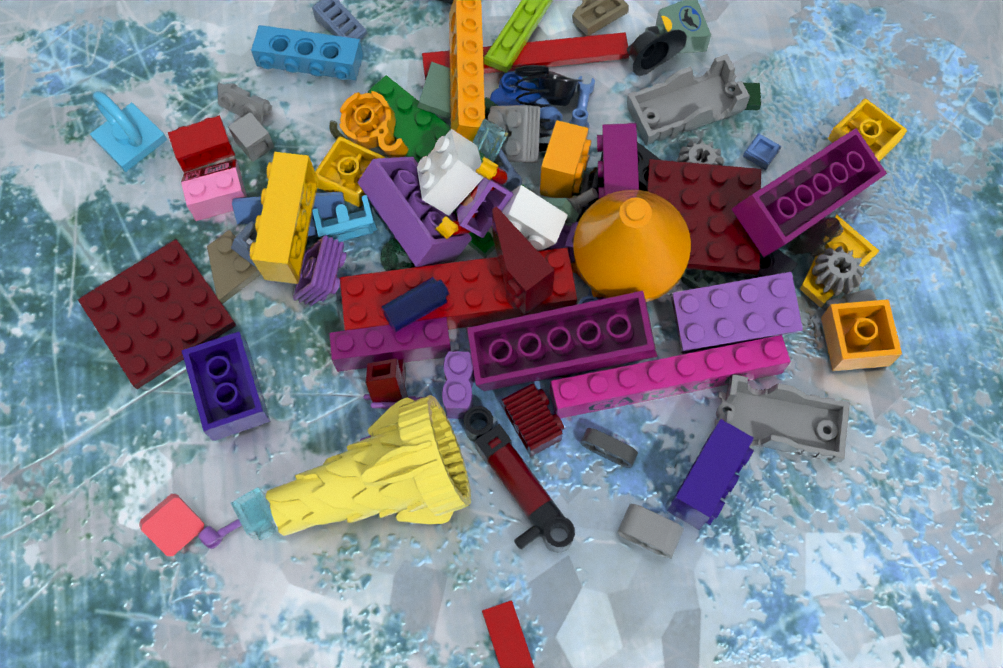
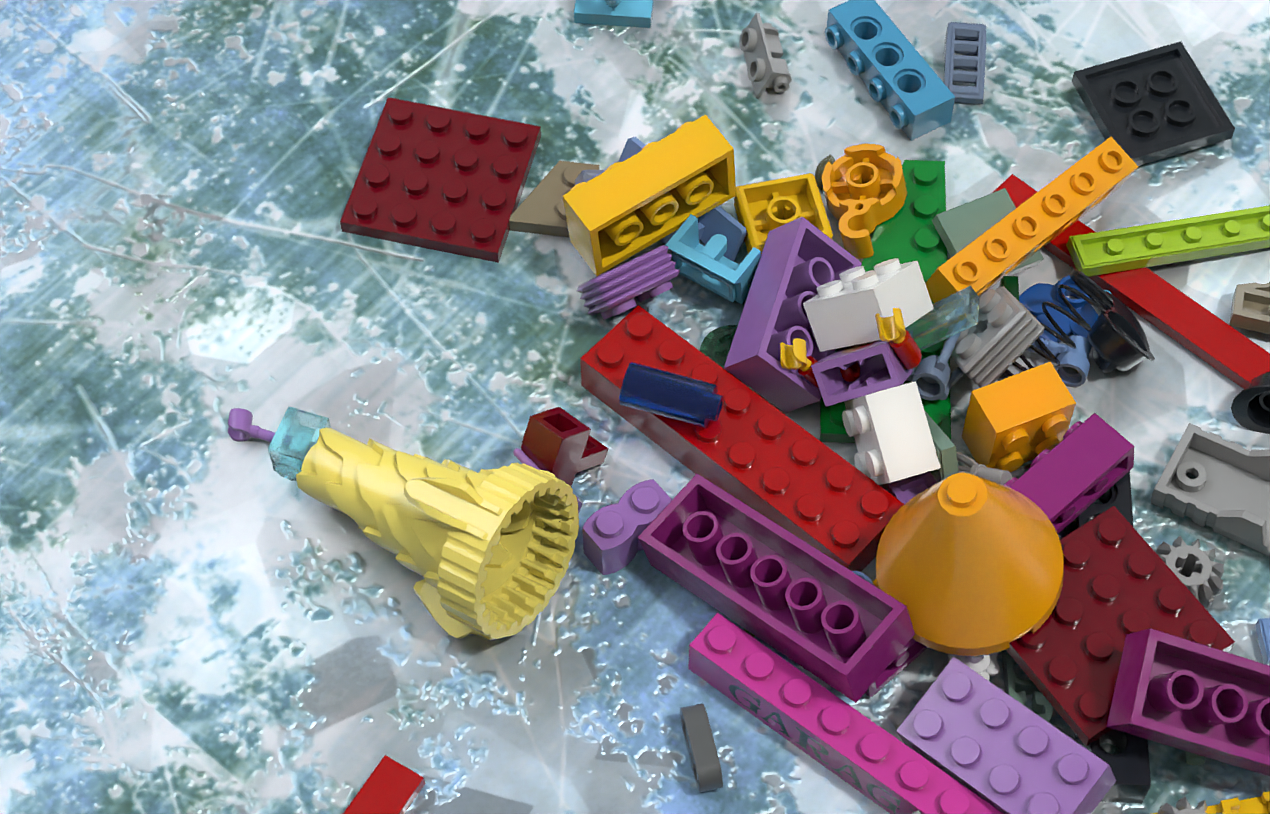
camera: 50 degrees right, 10 degrees down
coral piece [139,494,204,556] -> none
red brick [168,115,235,173] -> none
bright pink slope [181,159,247,221] -> none
dark purple brick [181,331,271,441] -> none
light grey brick [228,112,274,162] -> none
magenta brick [329,317,451,372] -> none
piece [464,406,575,553] -> none
dark red slope [492,206,555,315] -> none
dark red brick [502,383,564,457] -> none
medium blue brick [569,76,595,133] -> none
clear smoke dish [786,217,843,257] -> none

